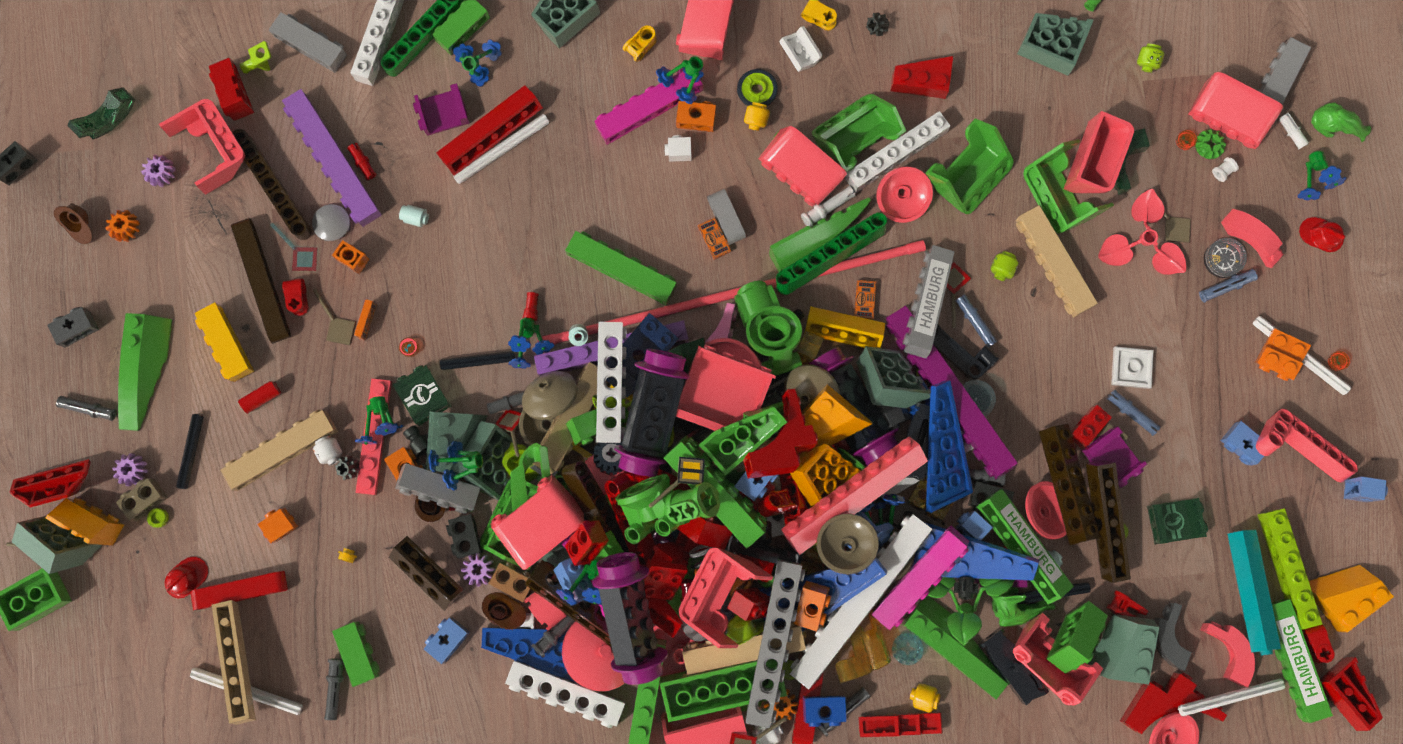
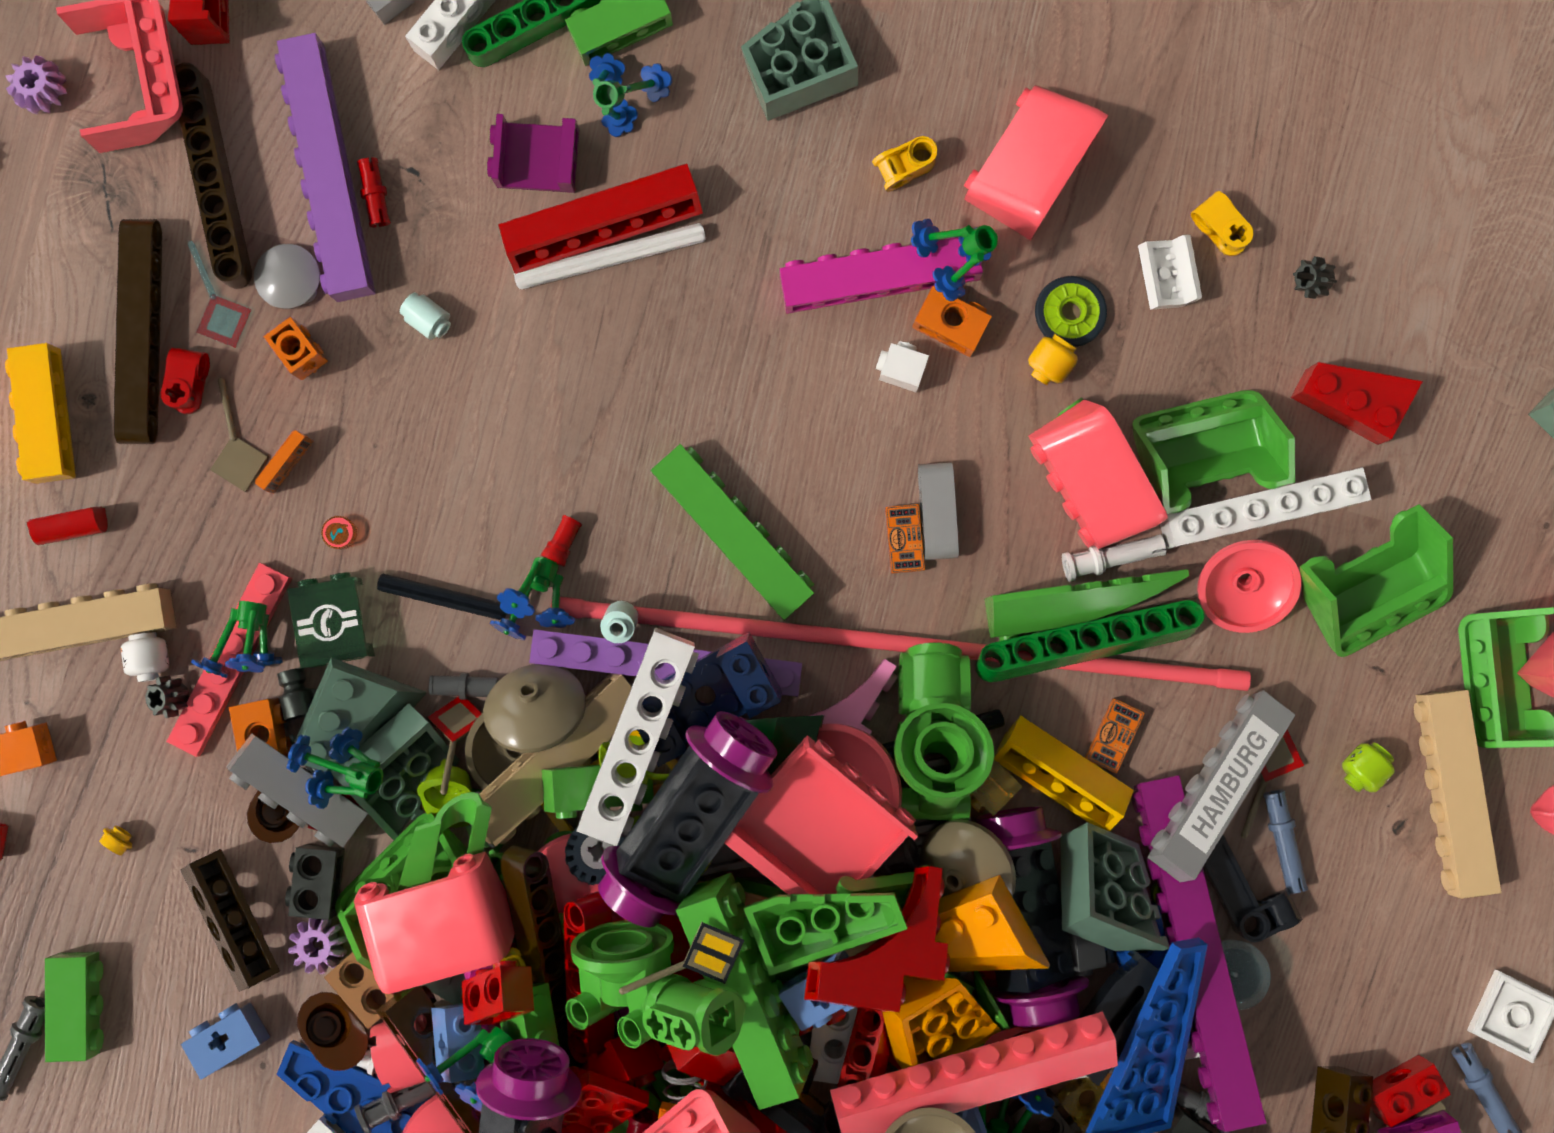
camera: 20 degrees right, 5 degrees up
red piece [757,489,797,517] -> none

